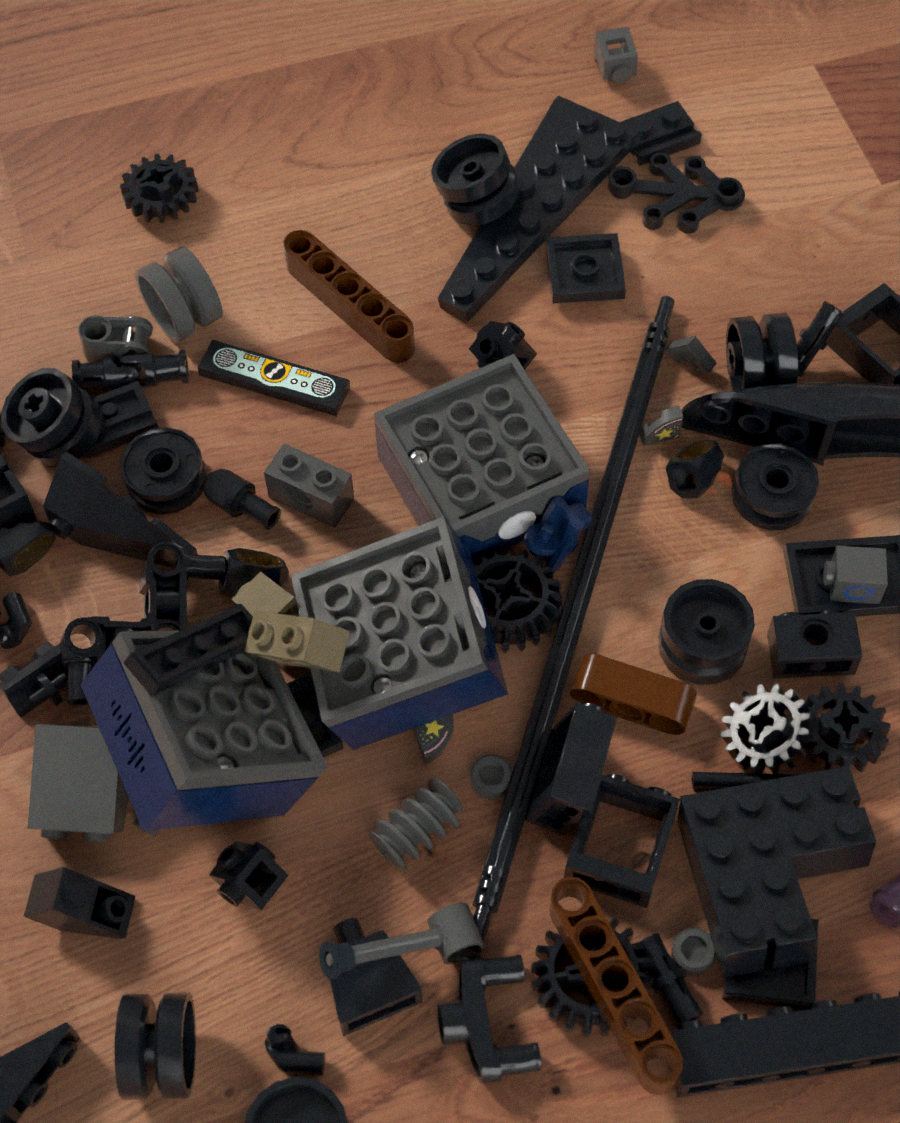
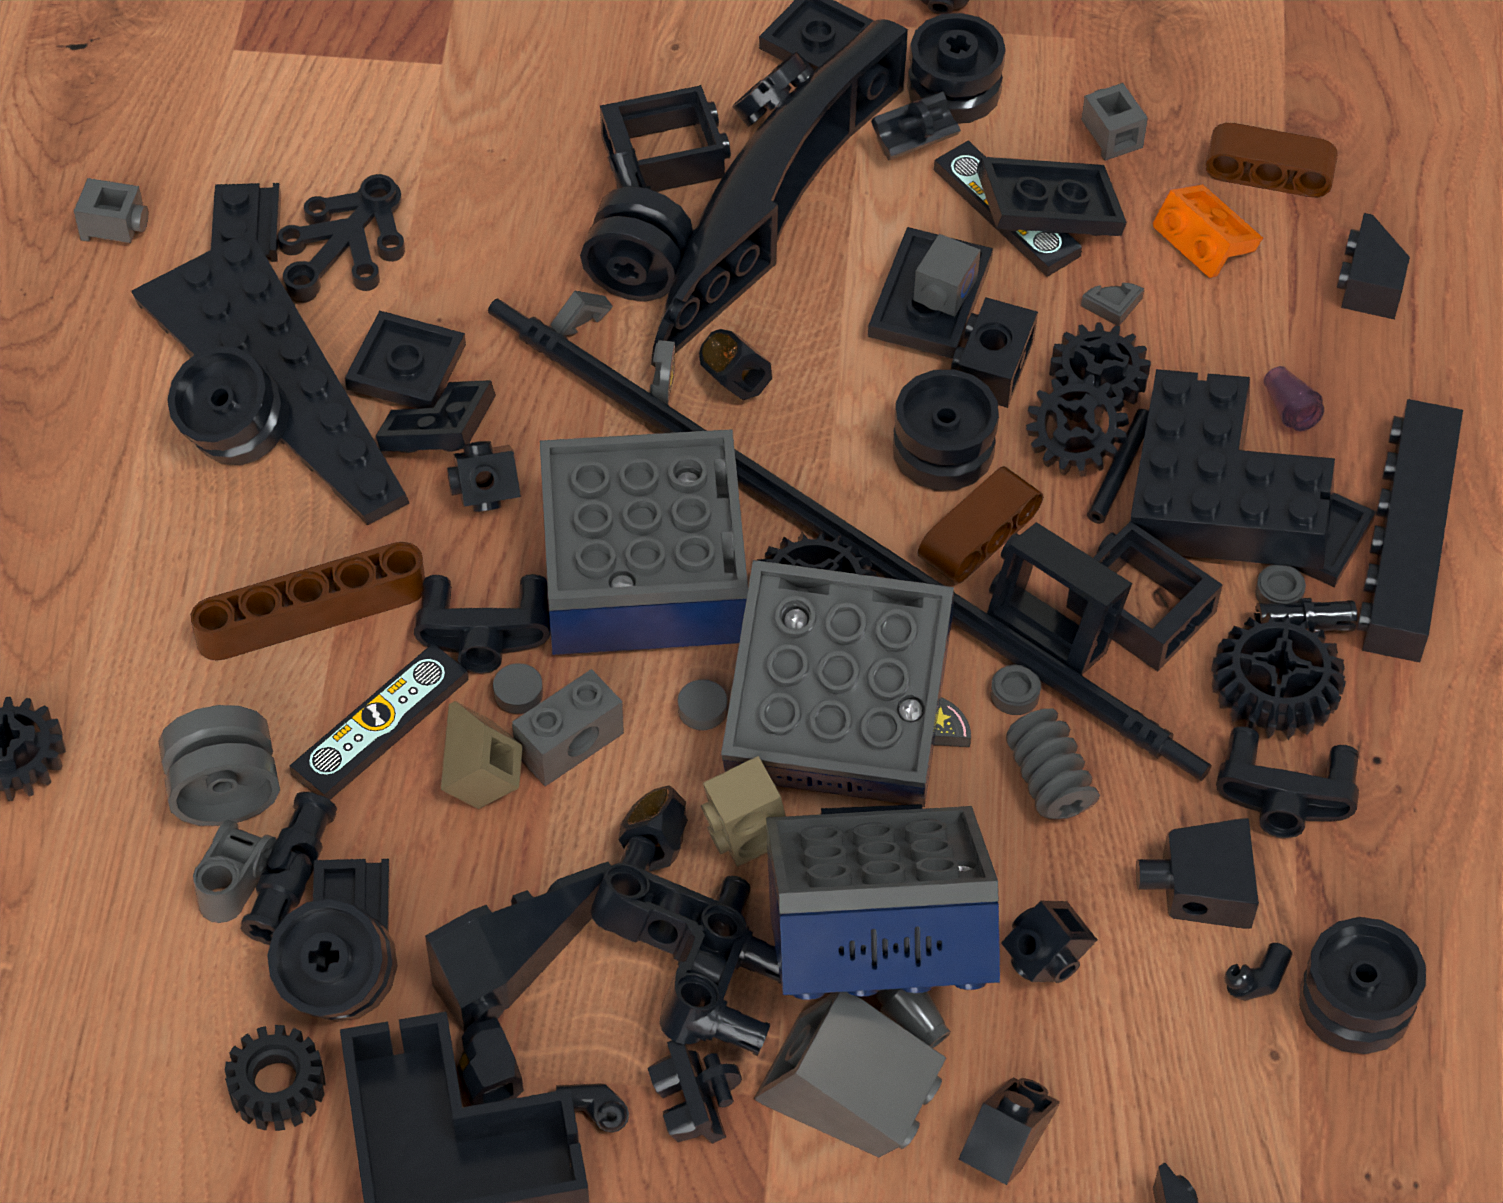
camera: 70 degrees left, 5 degrees down
black wheel [114,992,196,1100] -> none
black wheel [121,427,206,514] -> none
black tile [123,603,253,697] -> none
black arm [203,468,281,530] -> none
dark tan brick [244,611,350,673] -> none
dark grey piece [319,903,485,979] -> none
dark blue hips [524,496,593,572] -> none
reddish brown beam [549,877,683,1095] -> none
black wheel [732,443,819,530] -> none
none -> black plate [376,380,496,453]
none -> black connector [414,574,550,674]
none -> dark tan slope [441,701,522,809]
none -> dark grey tile [493,663,543,714]

